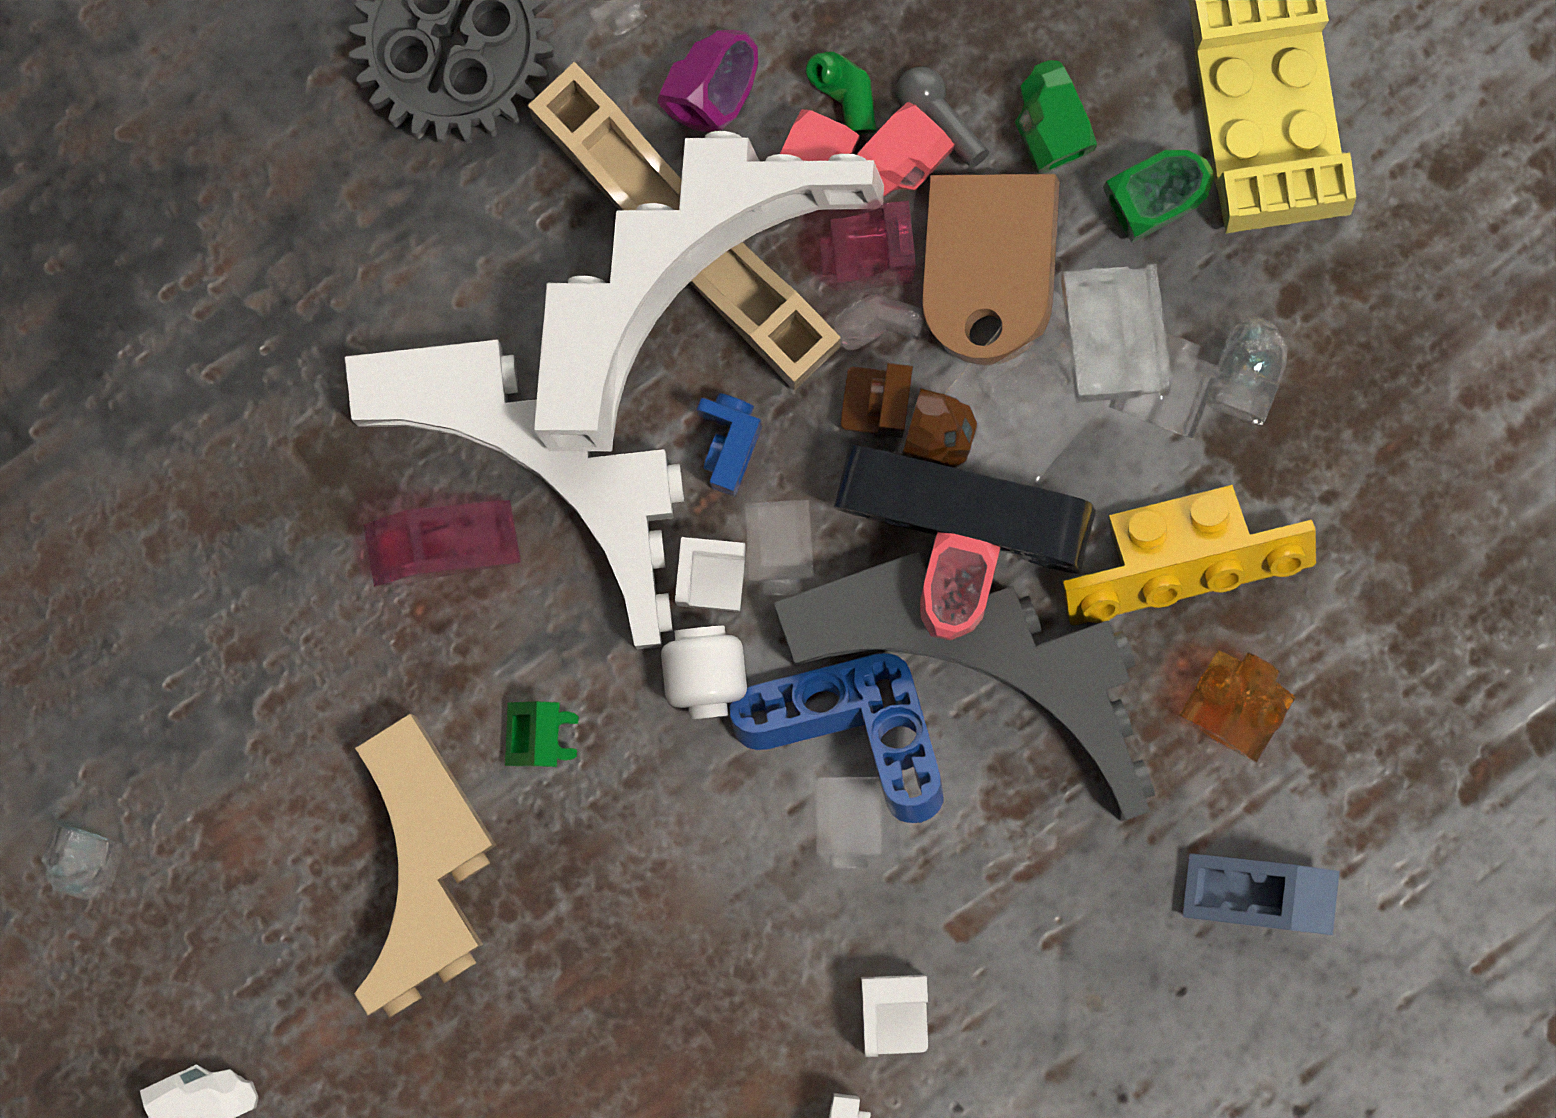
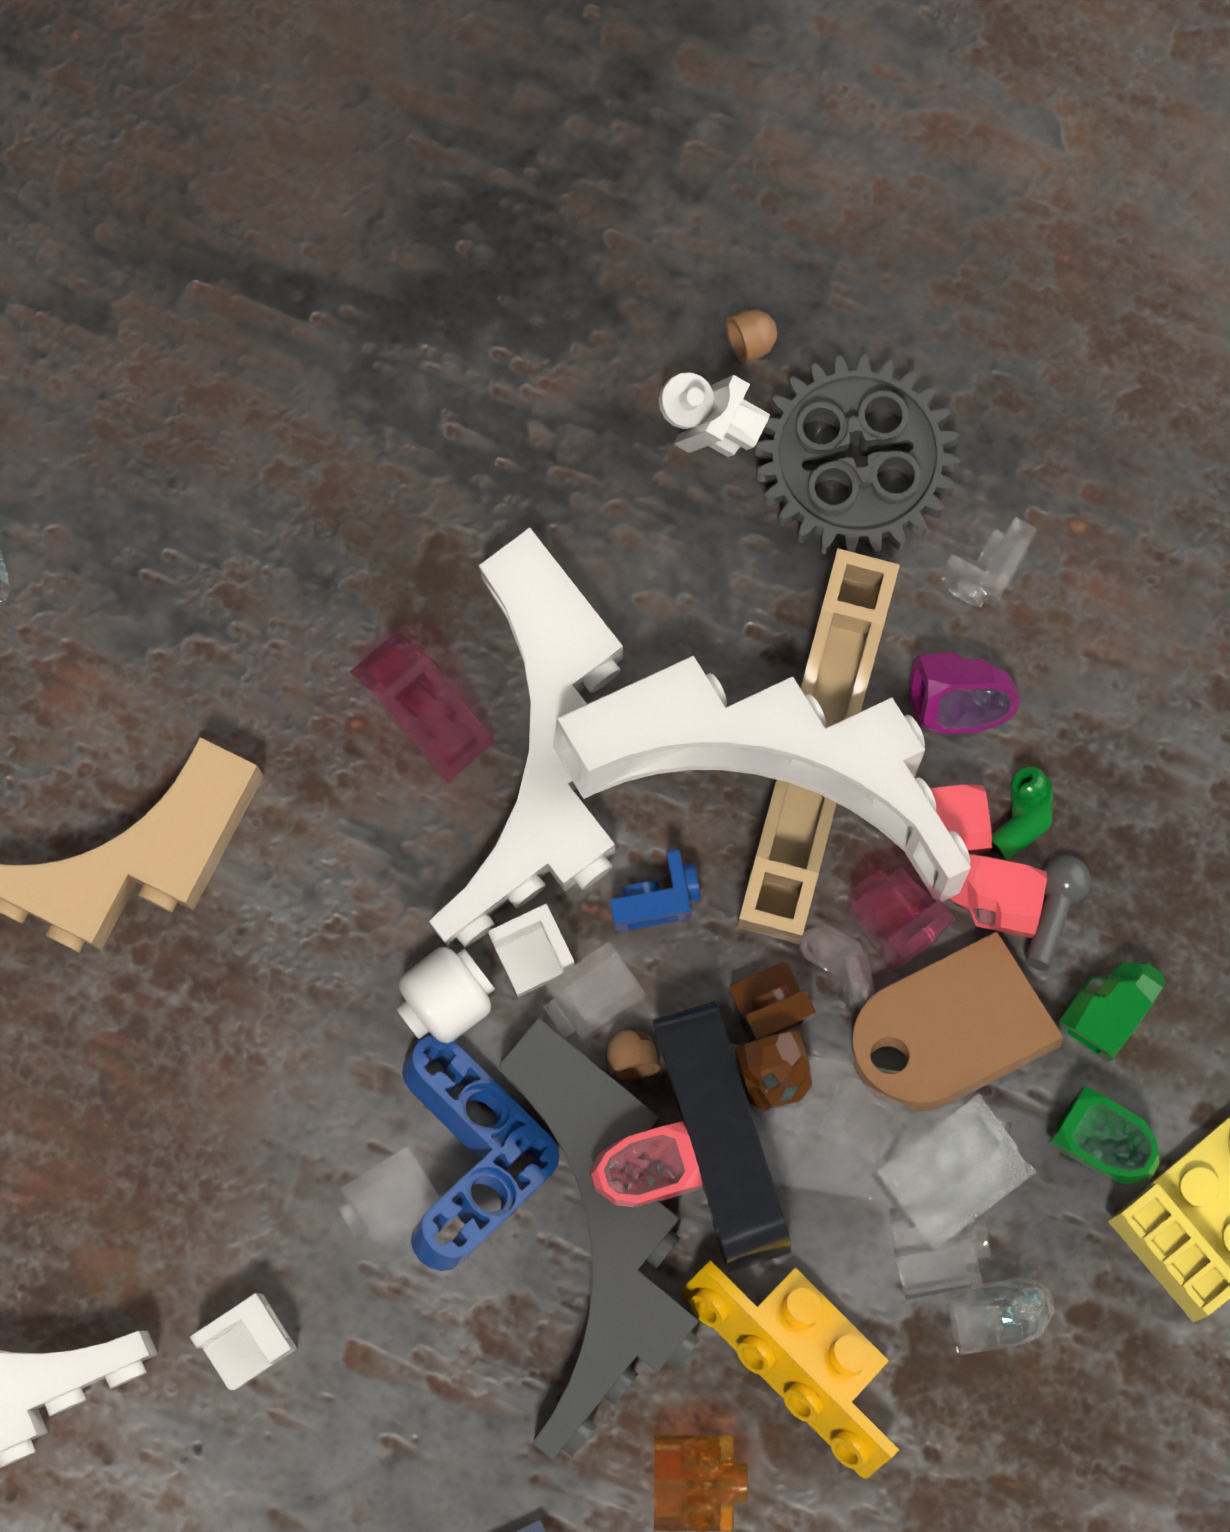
camera: 60 degrees right, 5 degrees down
green tile [505,701,579,767] -> none
none -> medium nougat hinge [606,1030,660,1082]
none -> white hips [658,373,770,457]
none -> medium nougat hinge [725,309,777,364]

